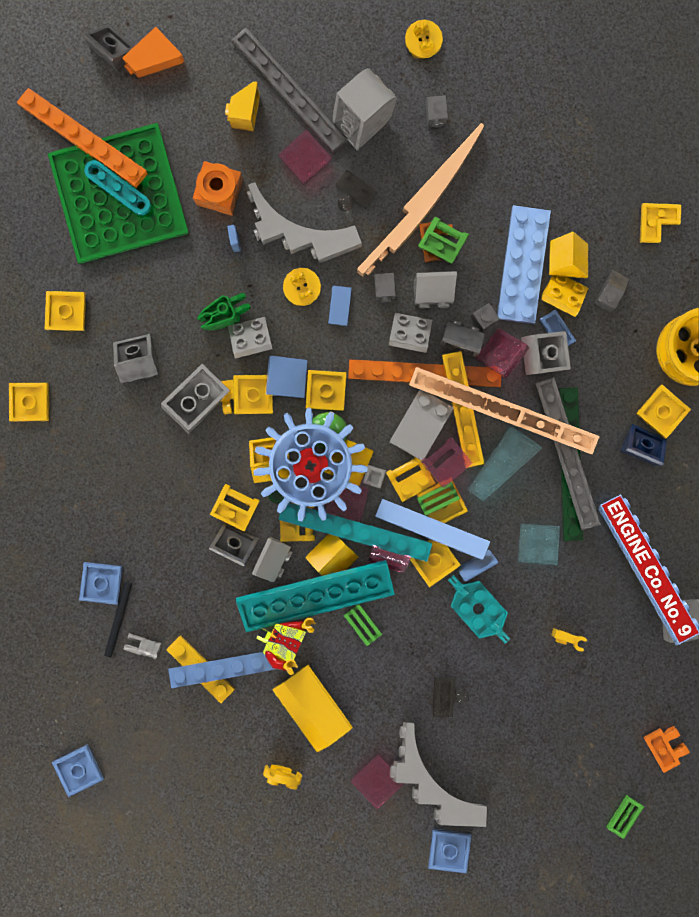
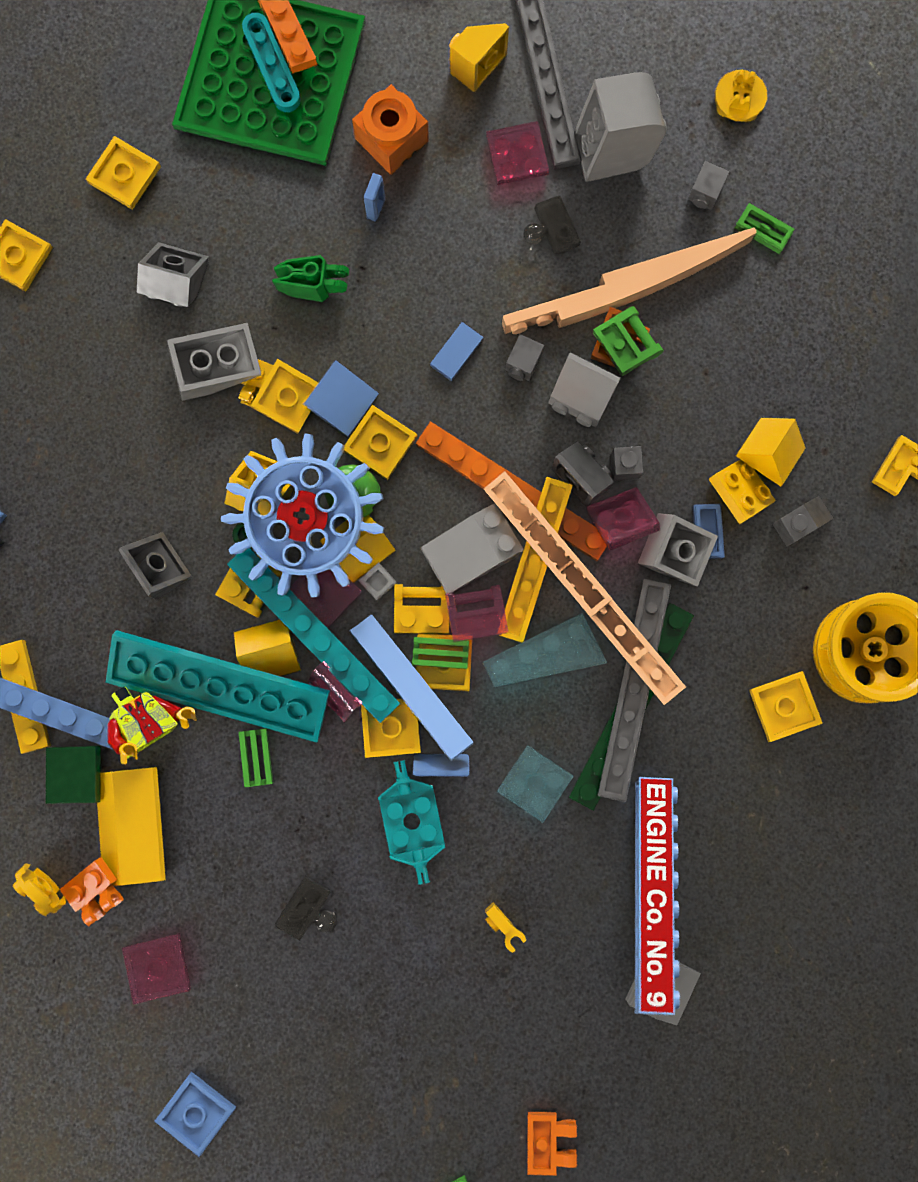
camera: 30 degrees right, 5 degrees down
yellow plate [210,484,260,532] -> none
light grey plate [228,317,273,359] -> none
light grey arch [247,182,362,263] -> none
light grey slope [252,537,293,582] -> none
yellow plate [283,268,321,306] -> none
light grey plate [389,313,432,353] -> none
light grey arch [390,722,487,827] -> none
light blue plate [497,205,551,324] -> none
dark blue slope [620,424,667,466] -> none
none -> dark green tile [46,746,101,804]
none -> orange plate [59,857,124,927]
none -> bright green tile [734,203,795,254]

